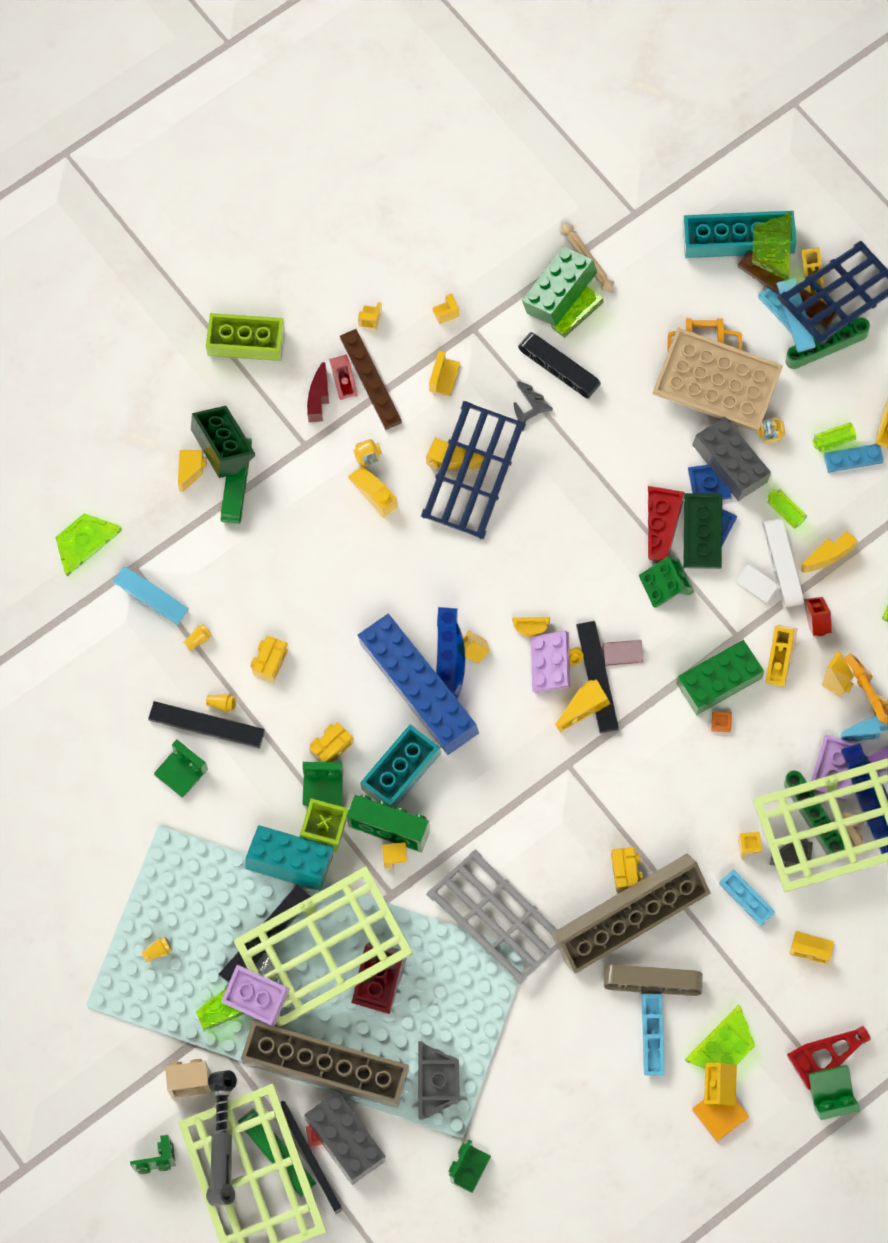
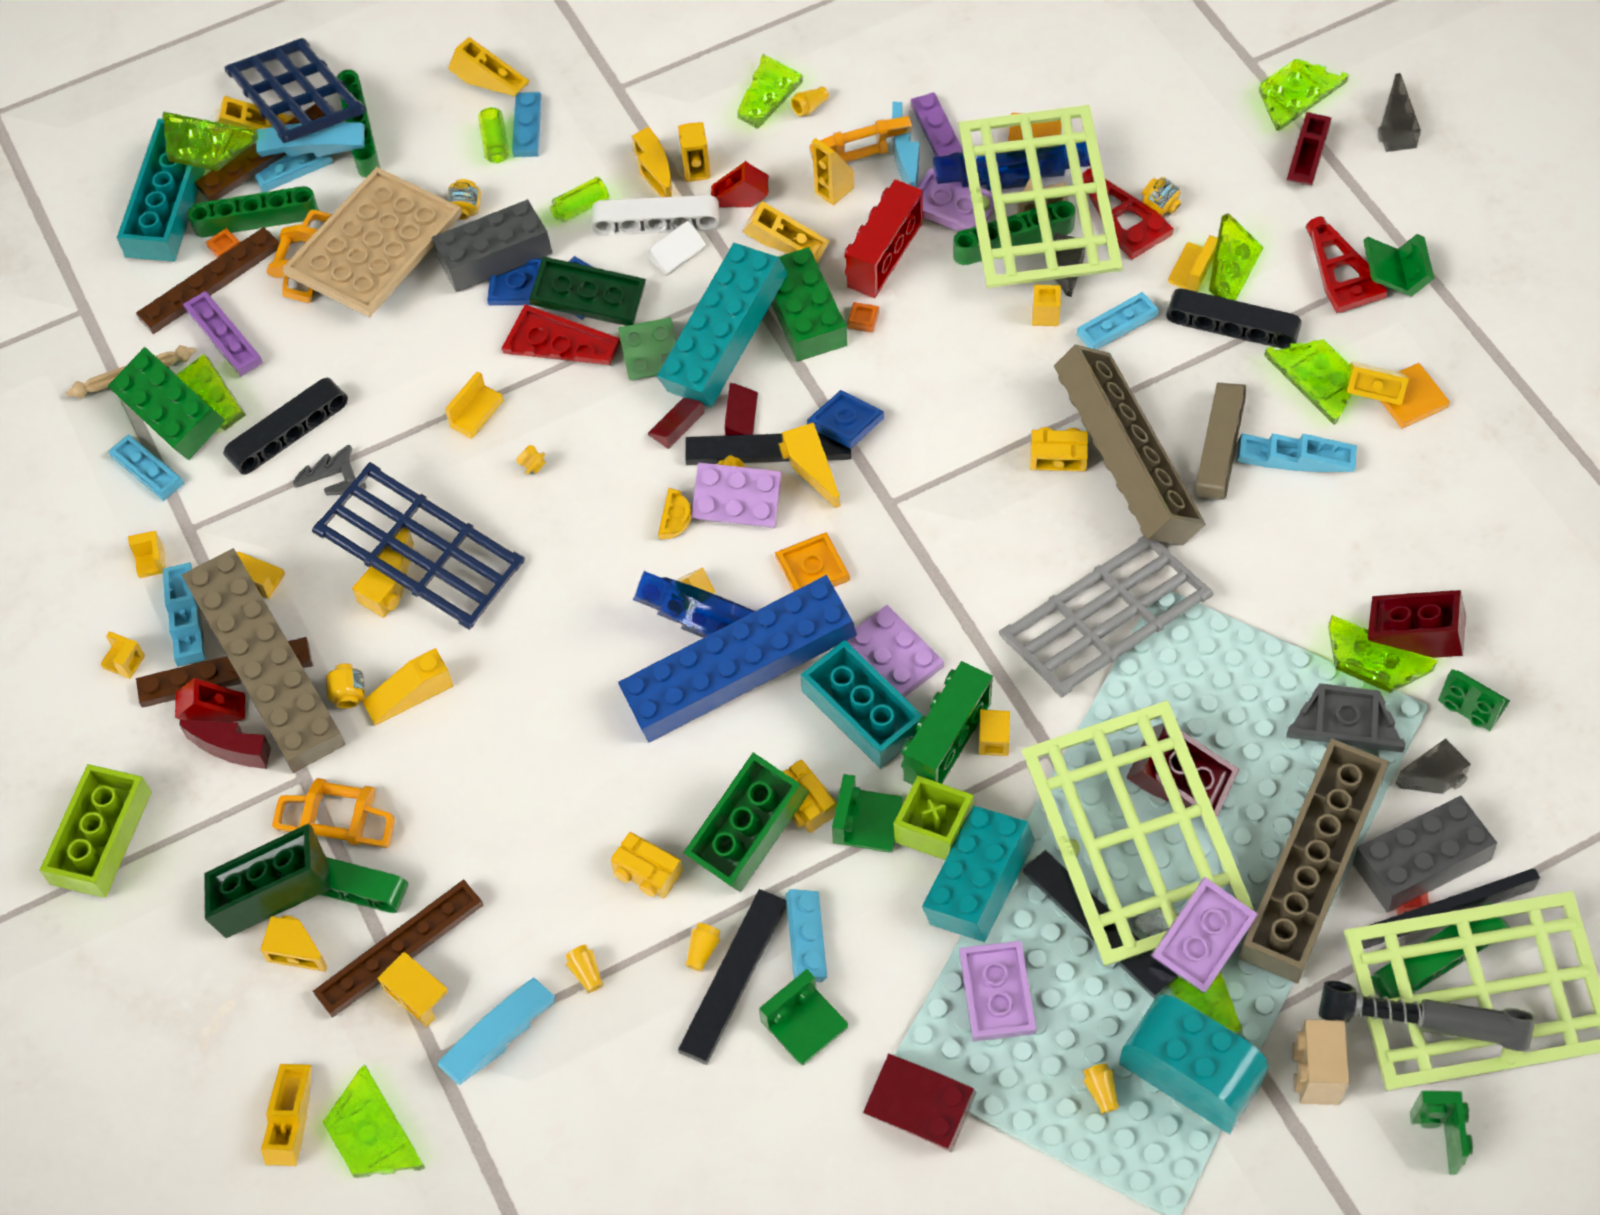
camera: 80 degrees left, 10 degrees down
none -> medium azure tile [108,434,184,501]
none -> reddish brown plate [136,227,279,334]
none -> medium azure slope [163,562,206,667]
none -> dark tan brick [182,548,346,773]
none -> medium lavender plate [183,291,263,377]
none -> green beam [187,186,319,237]
none -> orange tile [205,228,240,258]
none -> yellow slope [261,1064,312,1166]
none -> light orange bar [272,778,396,848]
none -> reddish brown plate [312,879,483,1018]
none -> yellow panel [377,952,448,1027]
none -> yellow panel [445,371,504,439]
none -> yellow plate [516,445,546,475]
none -> dark red slope [648,397,704,449]
none -> teal brick [657,242,788,408]
none -> yellow brick [678,122,711,182]
none -> green brick [683,752,810,893]
none -> light orange tile [775,532,850,592]
none -> medium azure plate [786,889,827,982]
none -> blue tile [807,390,884,449]
none -> red brick [844,179,923,298]
none -> lavender plate [847,605,944,698]
none -> dark red slope [863,1053,977,1153]
none -> lavender plate [959,941,1036,1042]
none -> red plate [1082,168,1174,260]
none -> teal brick [1119,994,1269,1135]
none -> head [1141,177,1181,216]
none -> black beam [1166,289,1302,350]
none -> clear neon green wing [1209,213,1264,301]
none -> clear neon green wing [1328,615,1438,693]
none -> dark red slope [1367,590,1466,658]
none -> clear smoke slope [1396,738,1471,794]

